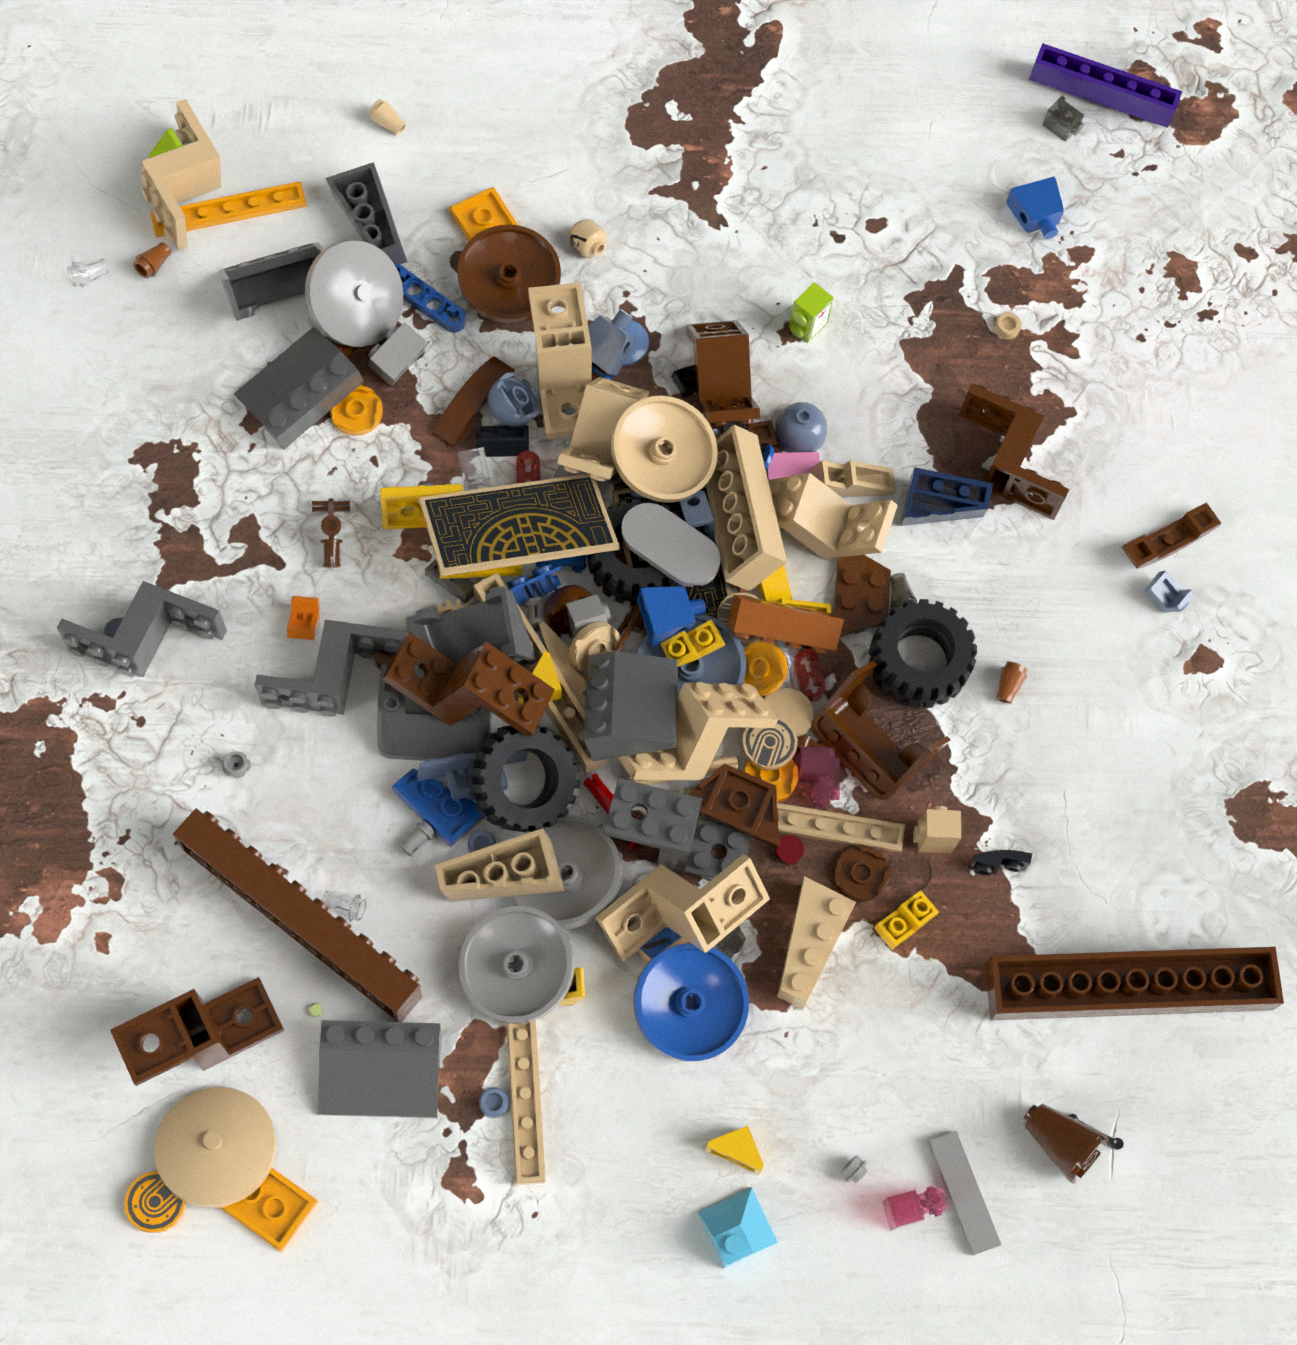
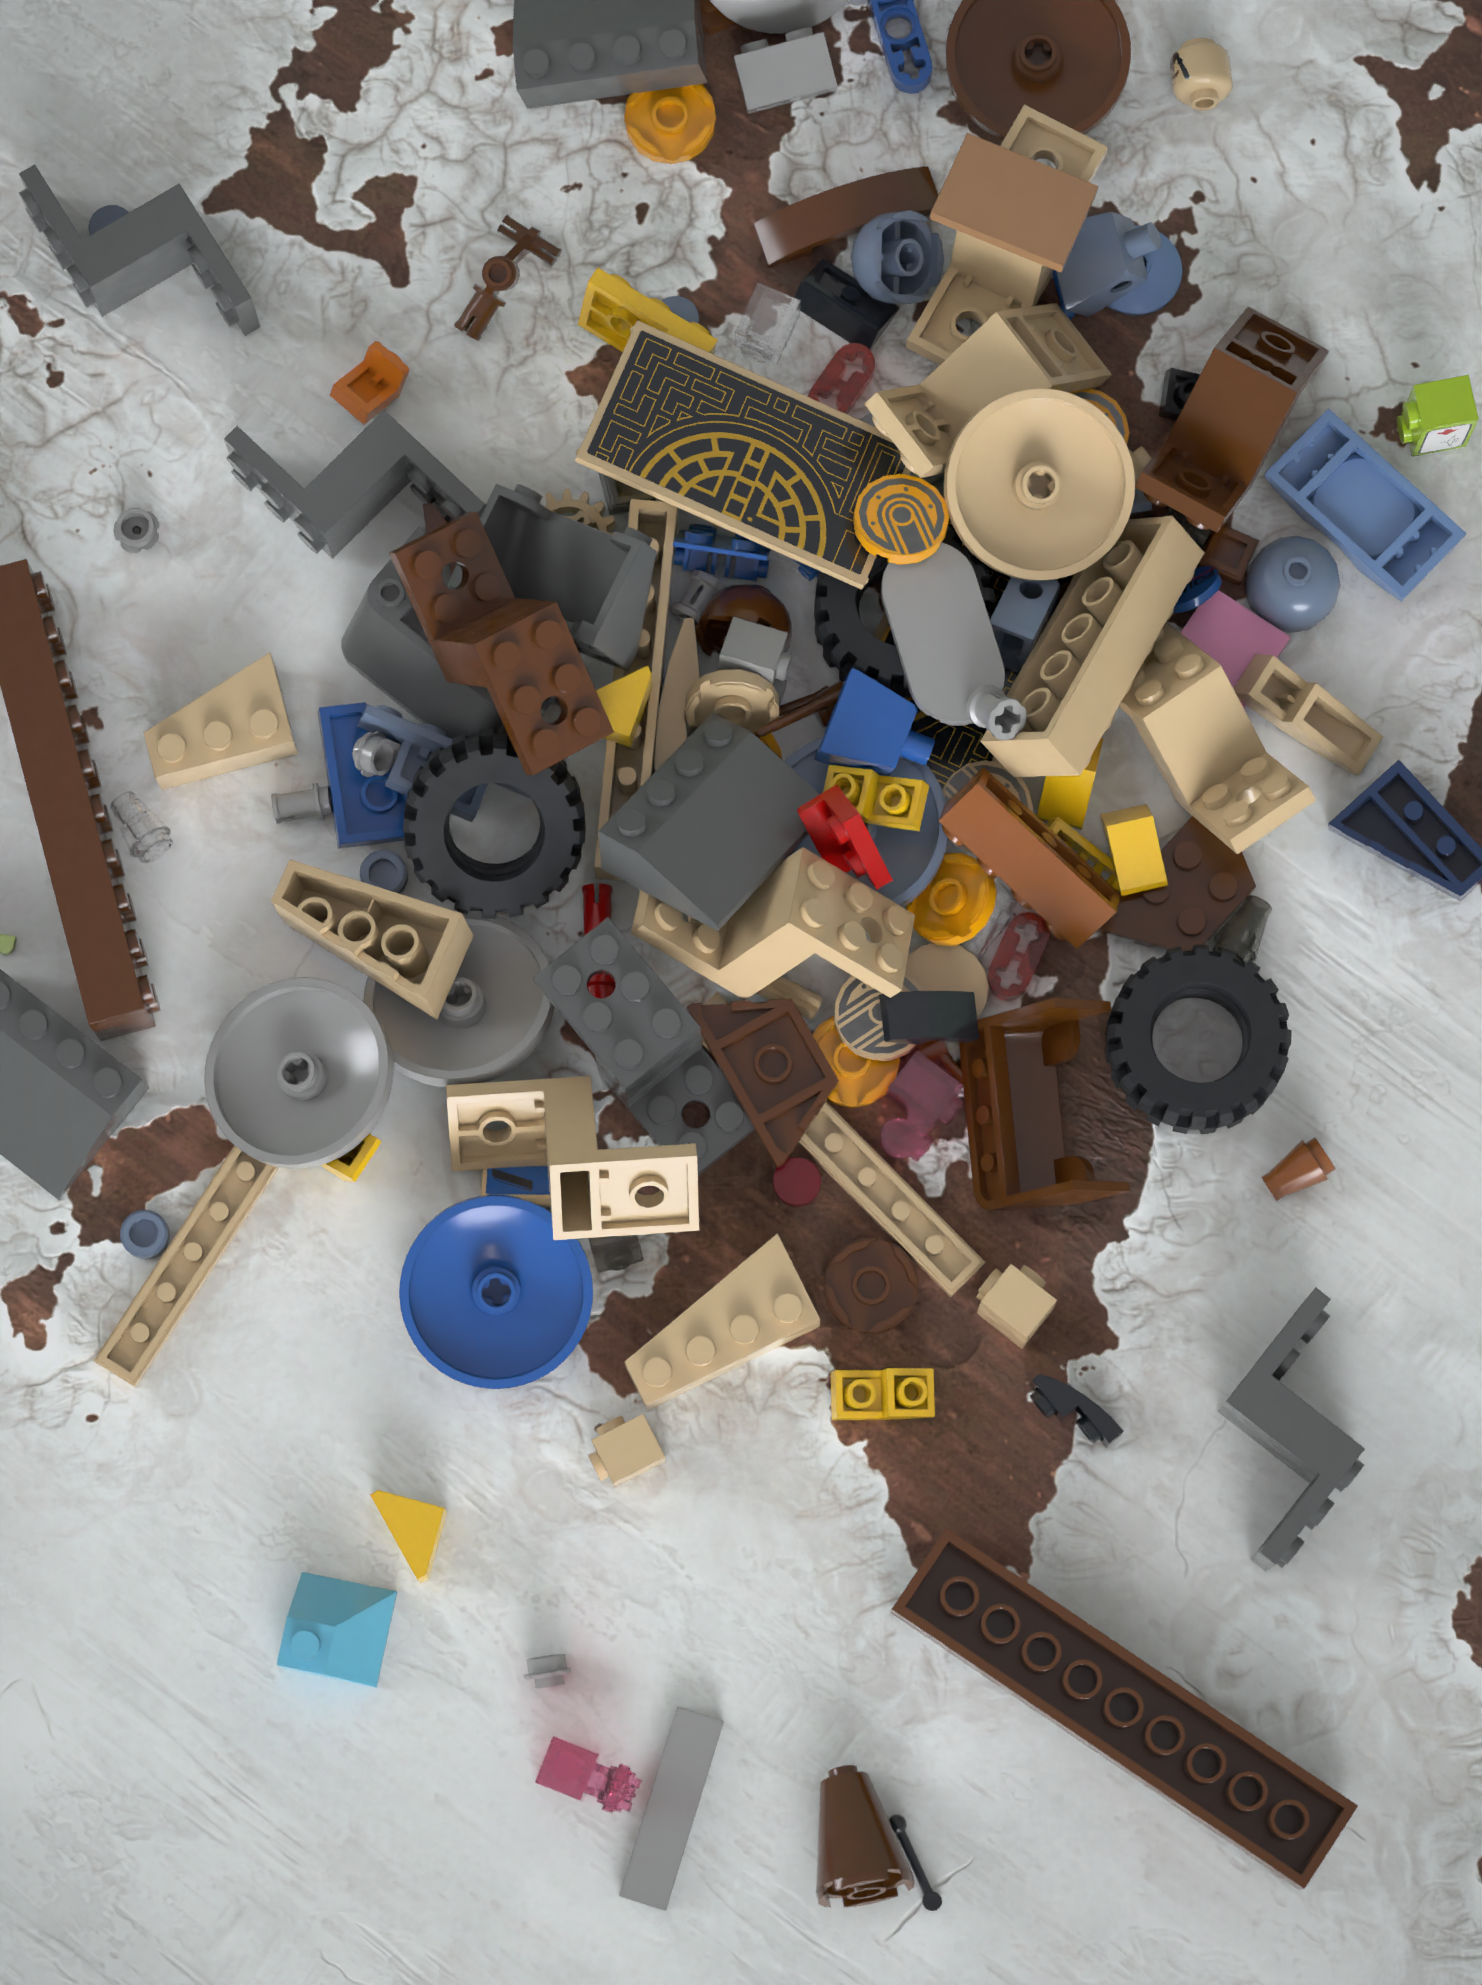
camera: 45 degrees right, 10 degrees up
none -> tan wedge [144,652,298,790]
none -> light grey plate [352,731,396,777]
none -> tan brick [588,1414,666,1488]
none -> red bracket [797,784,893,890]
none -> tile [853,474,949,565]
none -> black slope [879,991,980,1044]
none -> medium nougat tile [930,133,1099,272]
none -> light grey bush [966,685,1027,740]
none -> yellow slope [1100,804,1168,896]
none -> dark grey bracket [1218,1287,1365,1571]
none -> medium blue slope [1264,408,1467,602]

